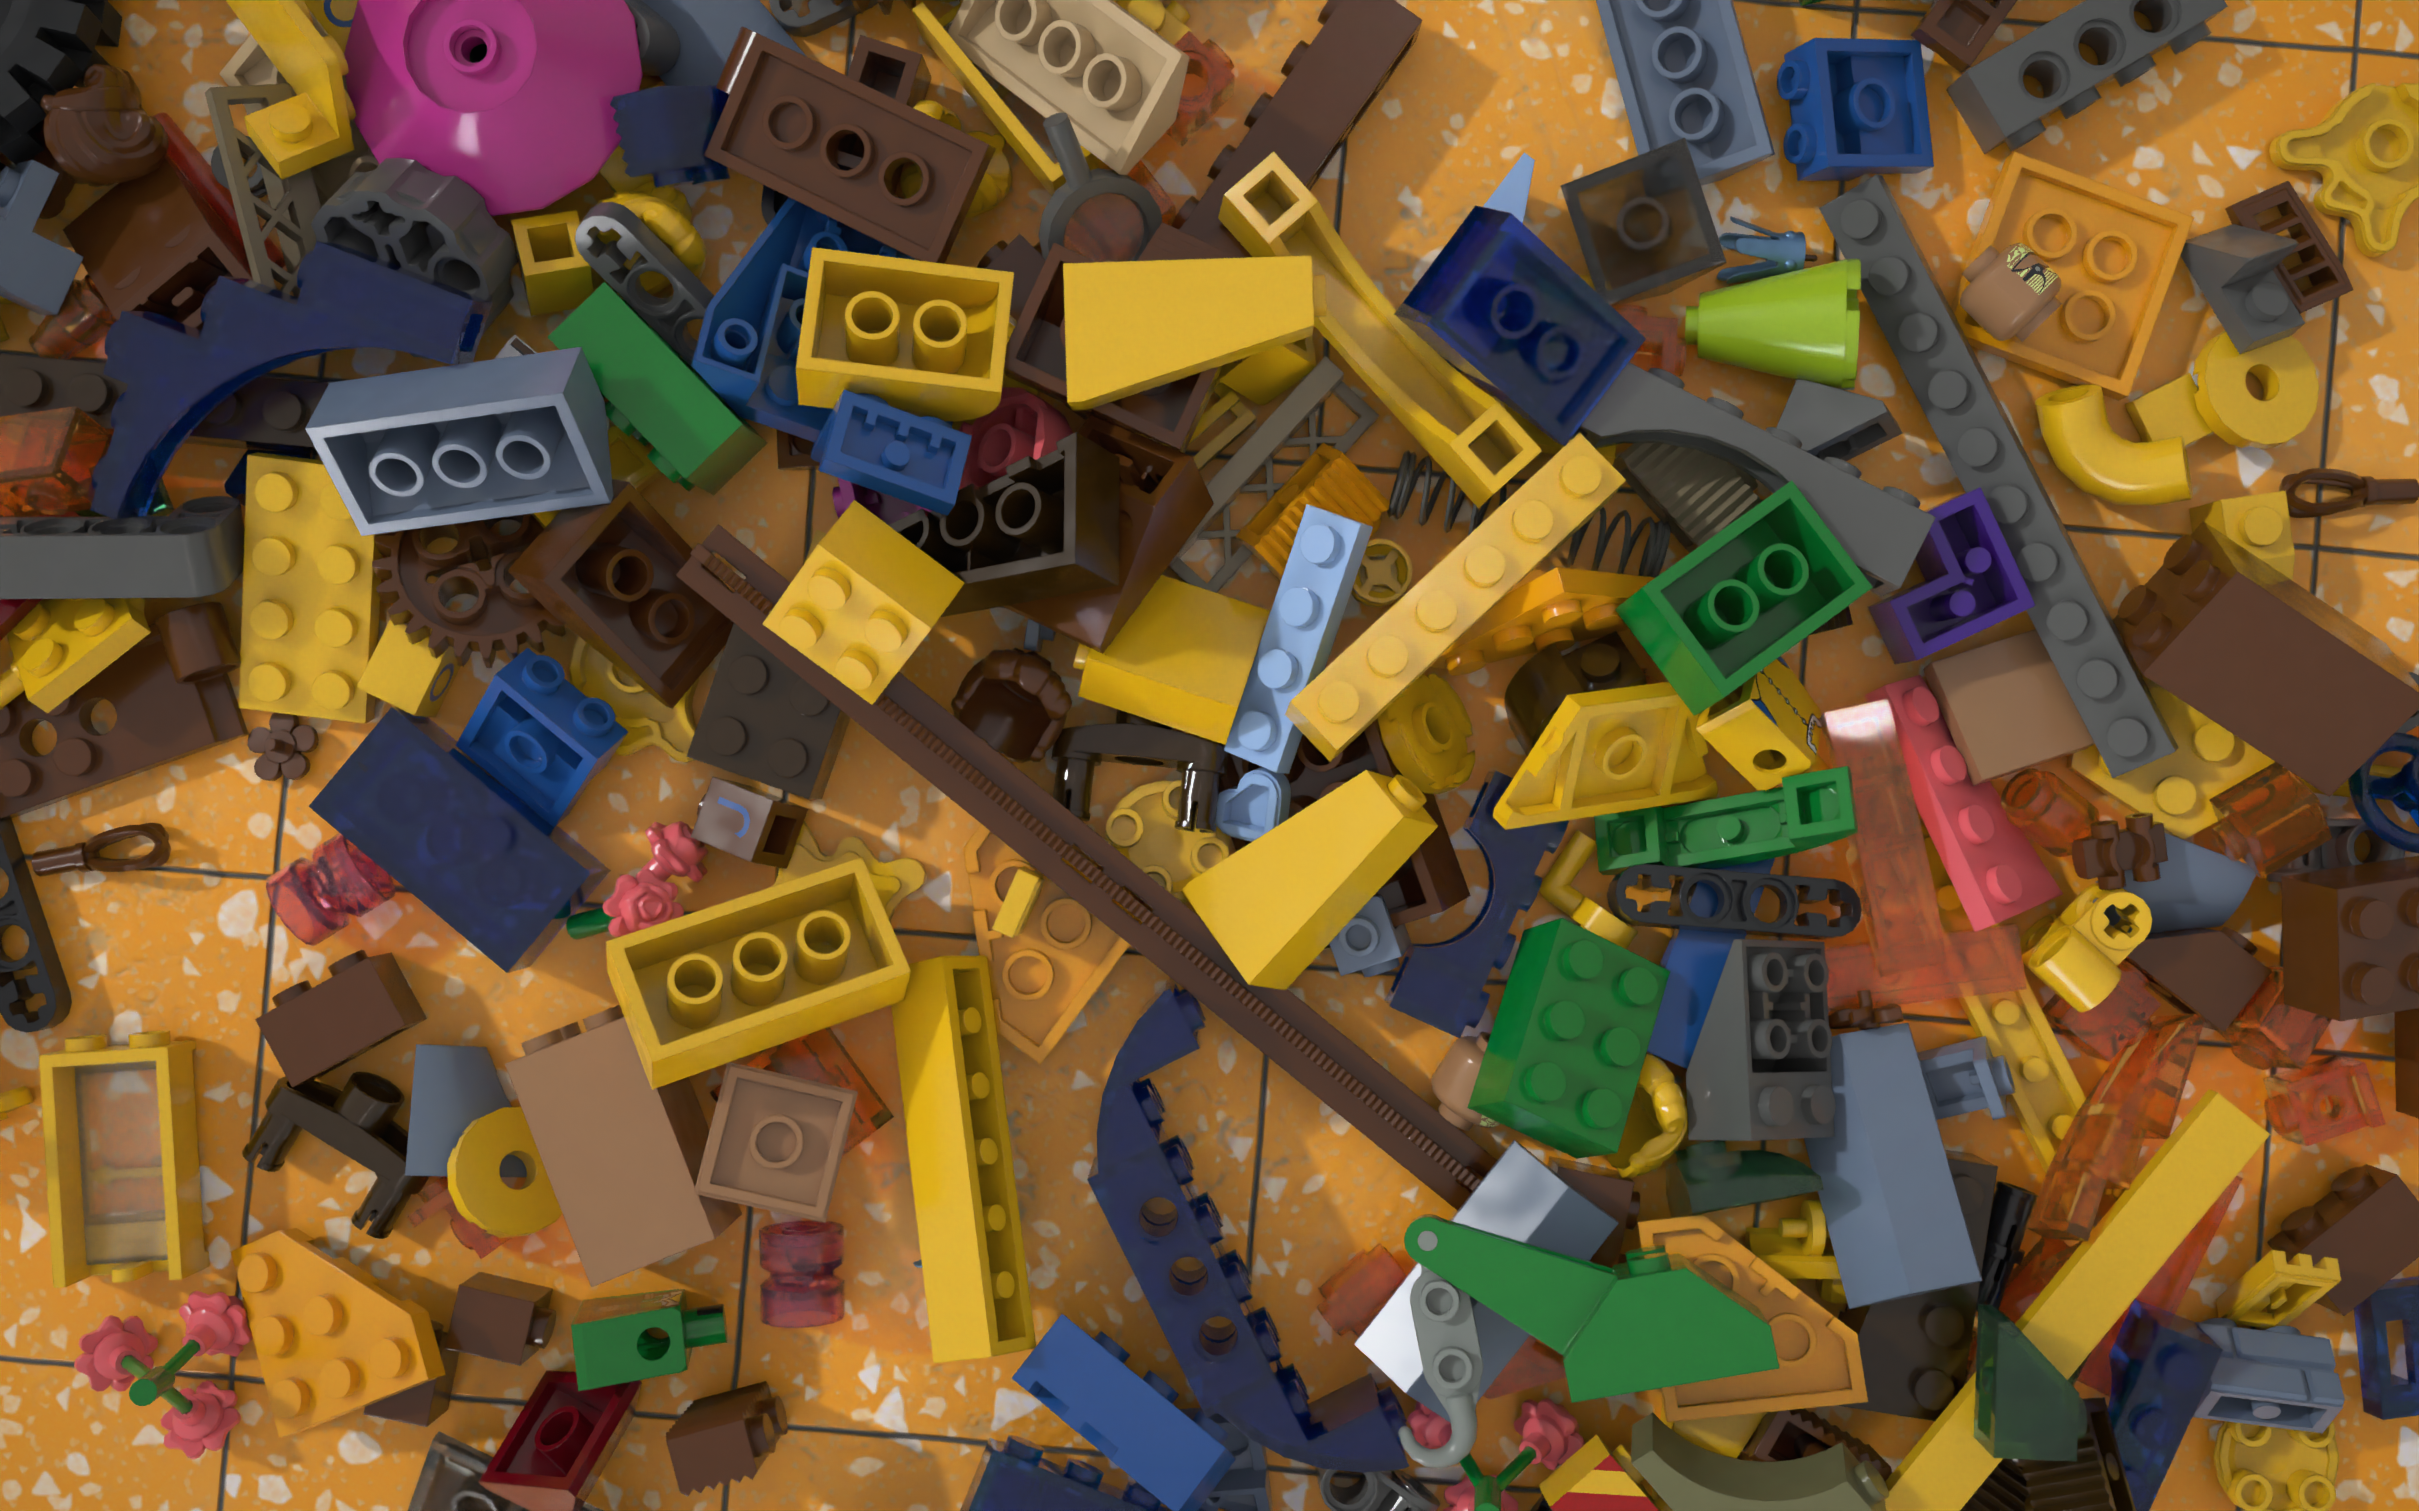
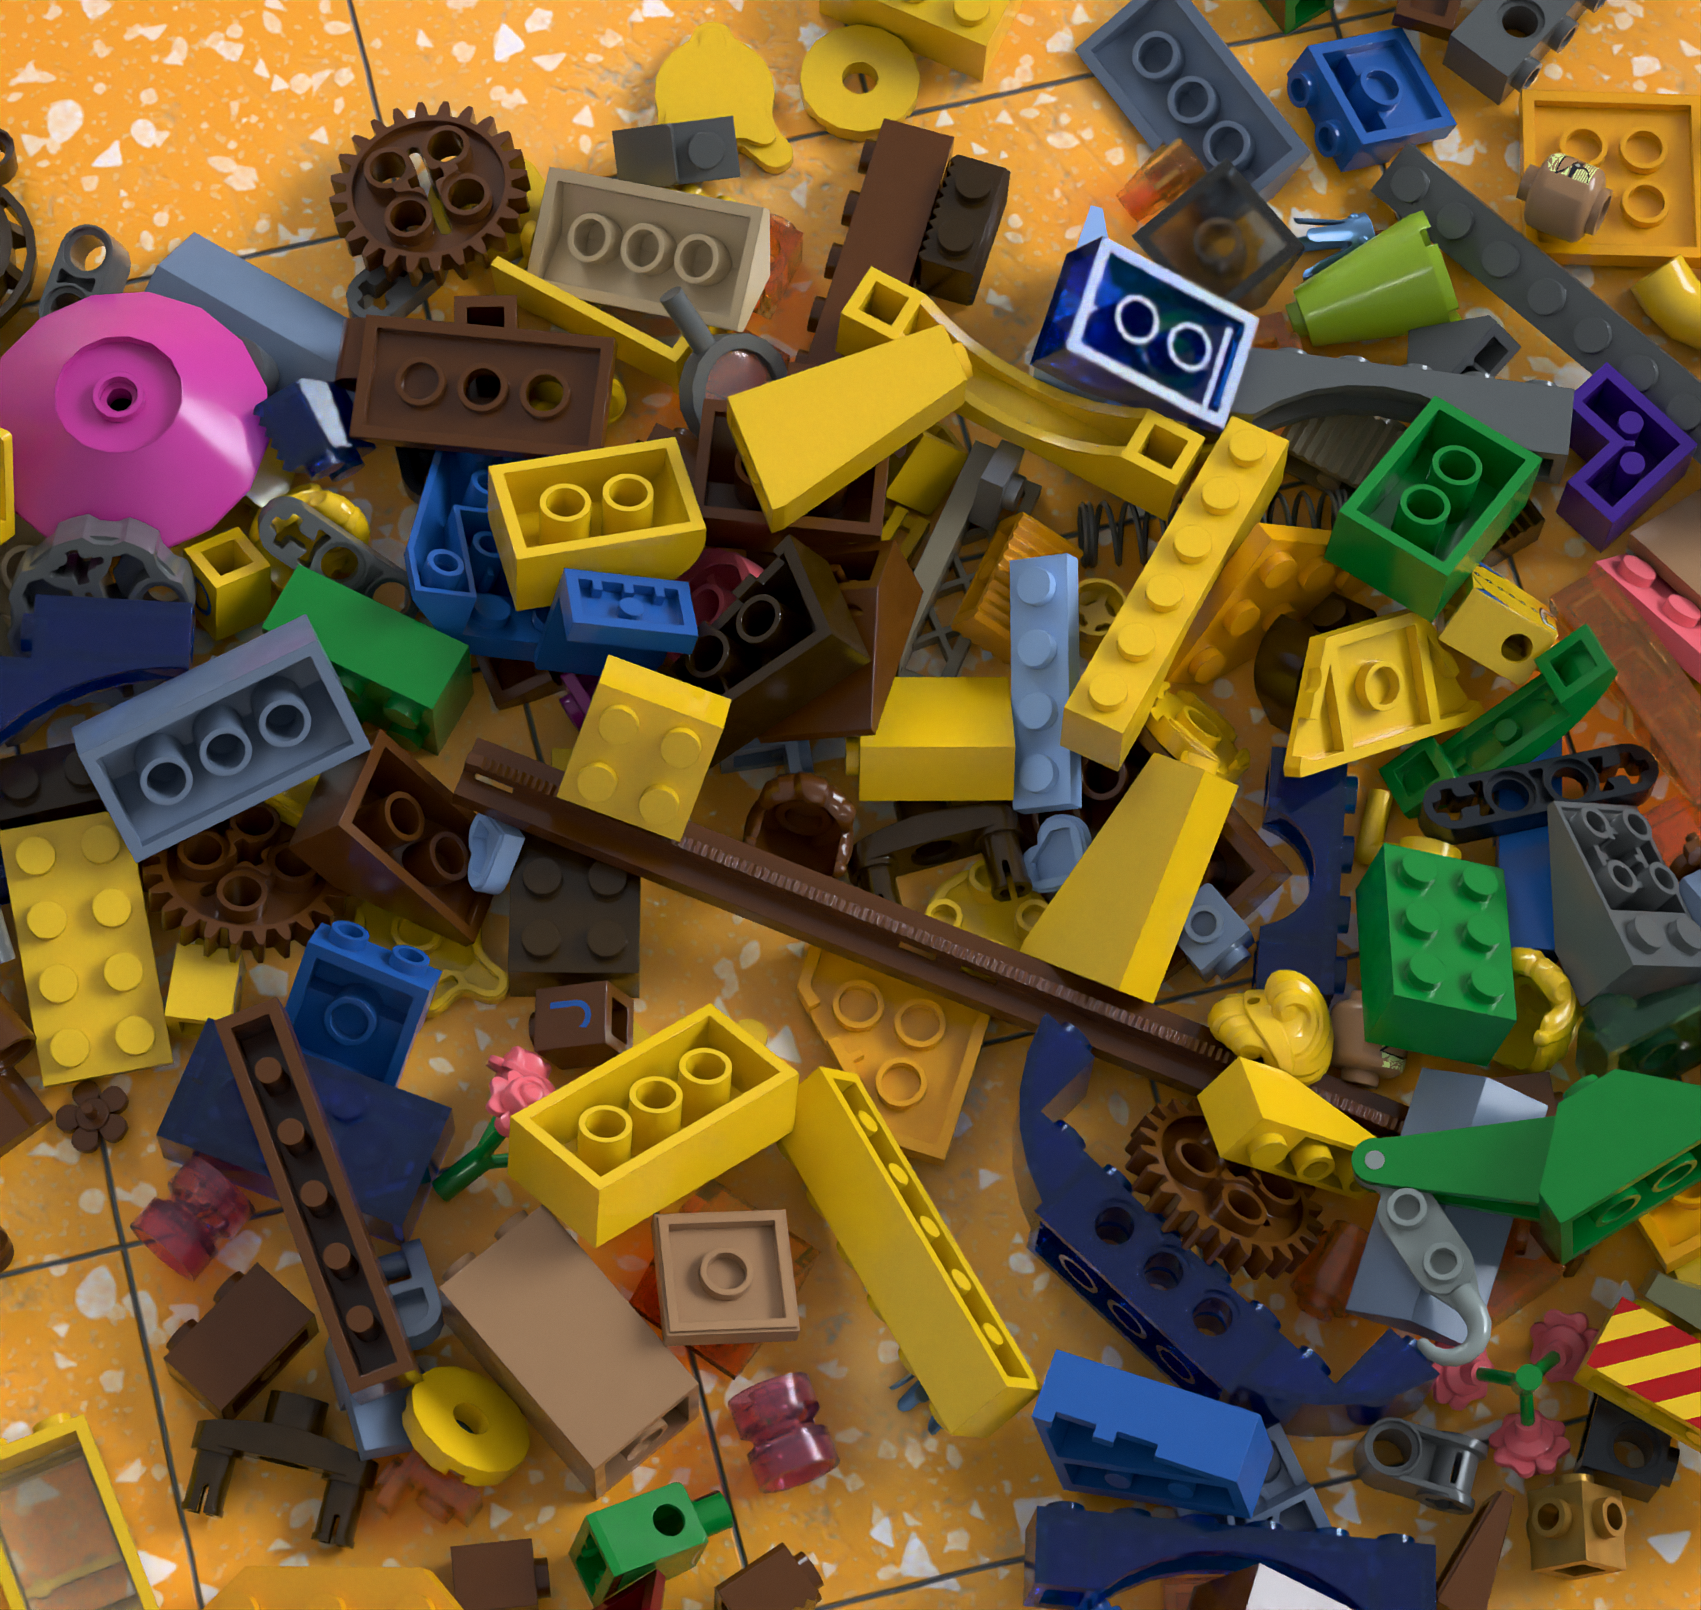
camera: 20 degrees left, 20 degrees down
yellow tile [992,866,1045,938] -> none
none -> reddish brown brick [214,997,424,1405]
none -> sand blue plate [378,1238,444,1350]
none -> light blue tile [468,813,525,895]
none -> dark brown brick [916,154,1011,306]
none -> flat silver plate [968,439,1027,531]
none -> clear orange cone [1116,136,1209,223]
none -> reddish brown gear [1124,1098,1324,1280]
none -> yellow slope [1197,1056,1377,1200]
none -> yellow hair [1207,970,1334,1086]

